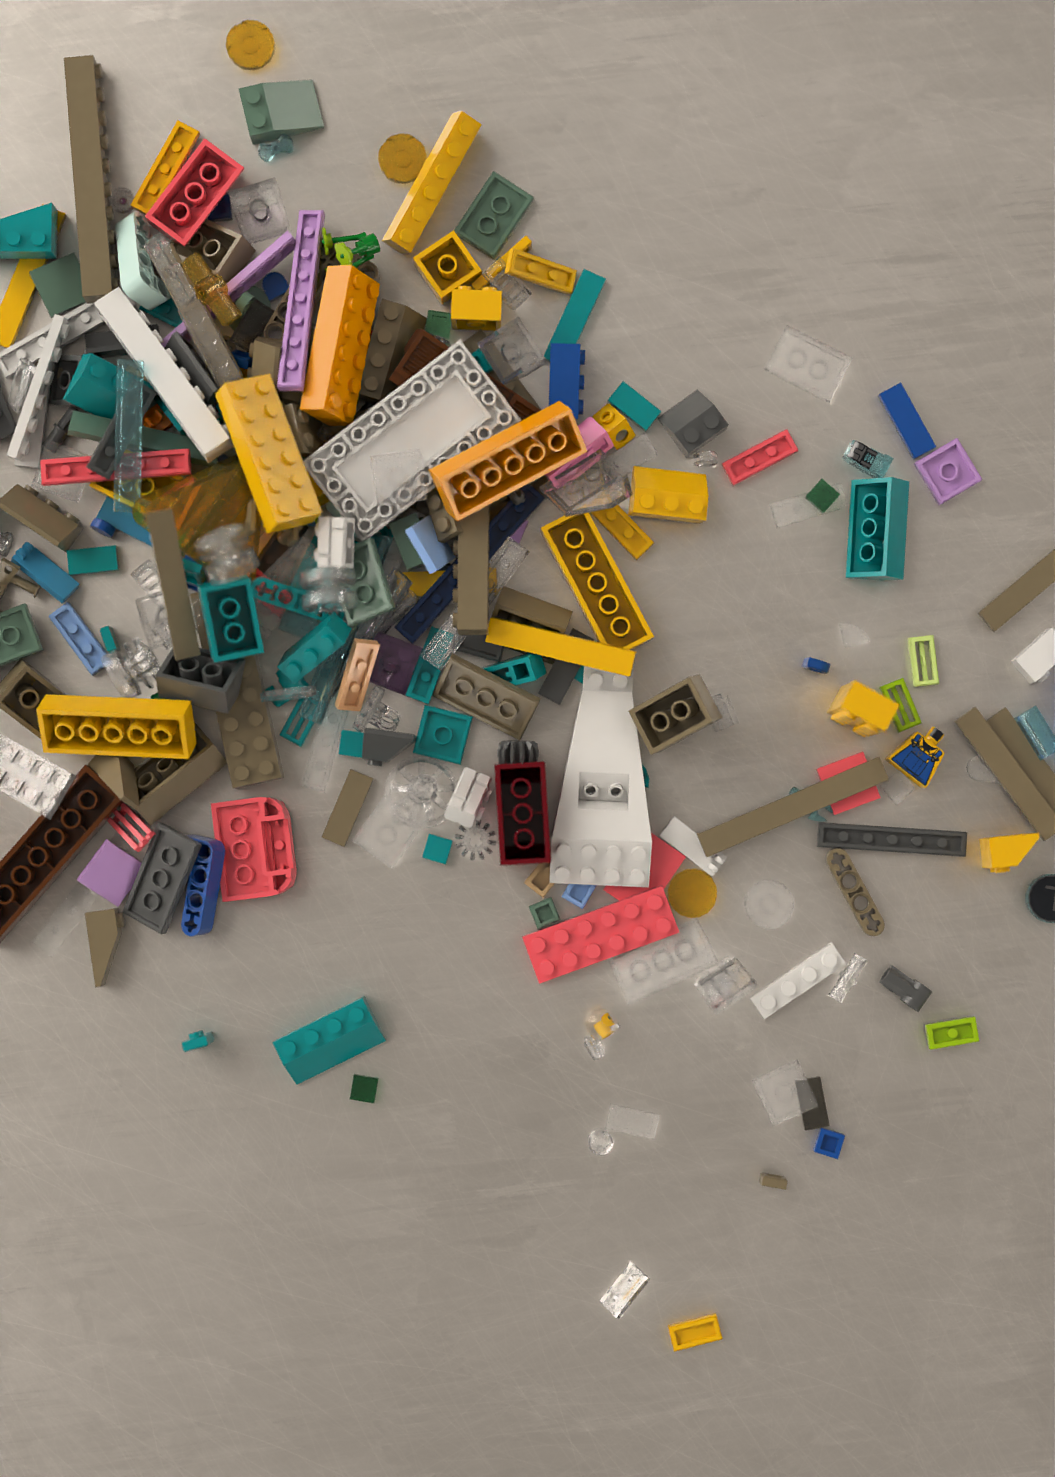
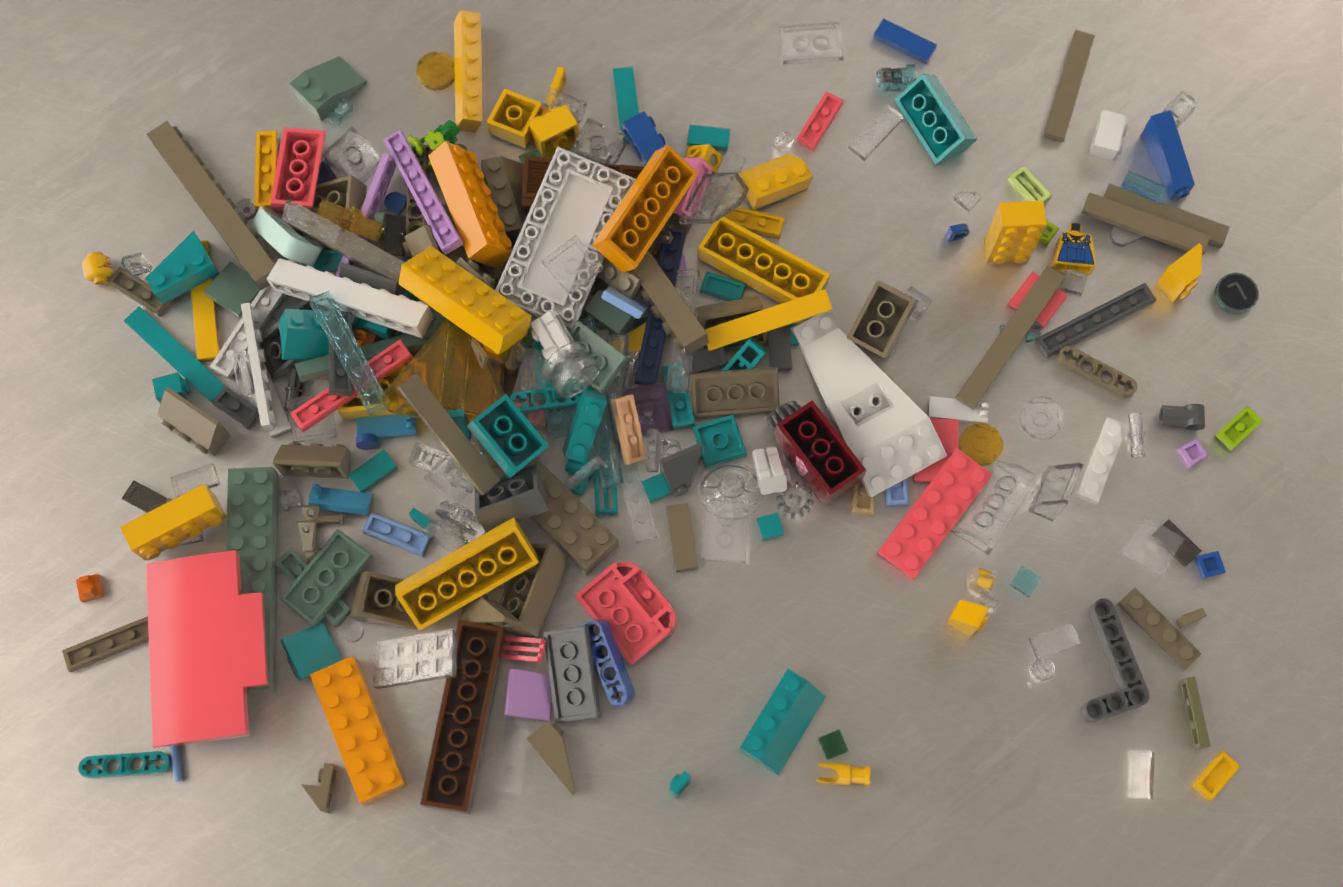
camera: 25 degrees left, 15 degrees down
clear wheel [194,523,260,585] -> none
clear yellow tile [226,20,275,70] -> none
sand green tile [454,171,534,260] -> none
yellow tile [505,248,577,295] -> none
sand green tile [528,897,561,929] -> none
dark grey slope [658,390,729,458] -> none
clear green tile [805,479,840,514] -> none
lavender tile [914,438,982,505] -> none
none -> teal tile [700,271,747,301]
none -> yellow piece [816,762,870,787]
none -> yellow slope [947,599,989,637]
none -> clear light blue tile [1009,566,1041,597]
none -> dark grey beam [1080,598,1150,723]
none -> dark tan plate [1118,588,1202,670]
none -> lavender tile [1176,438,1209,468]
none -> olive tile [1180,677,1210,750]

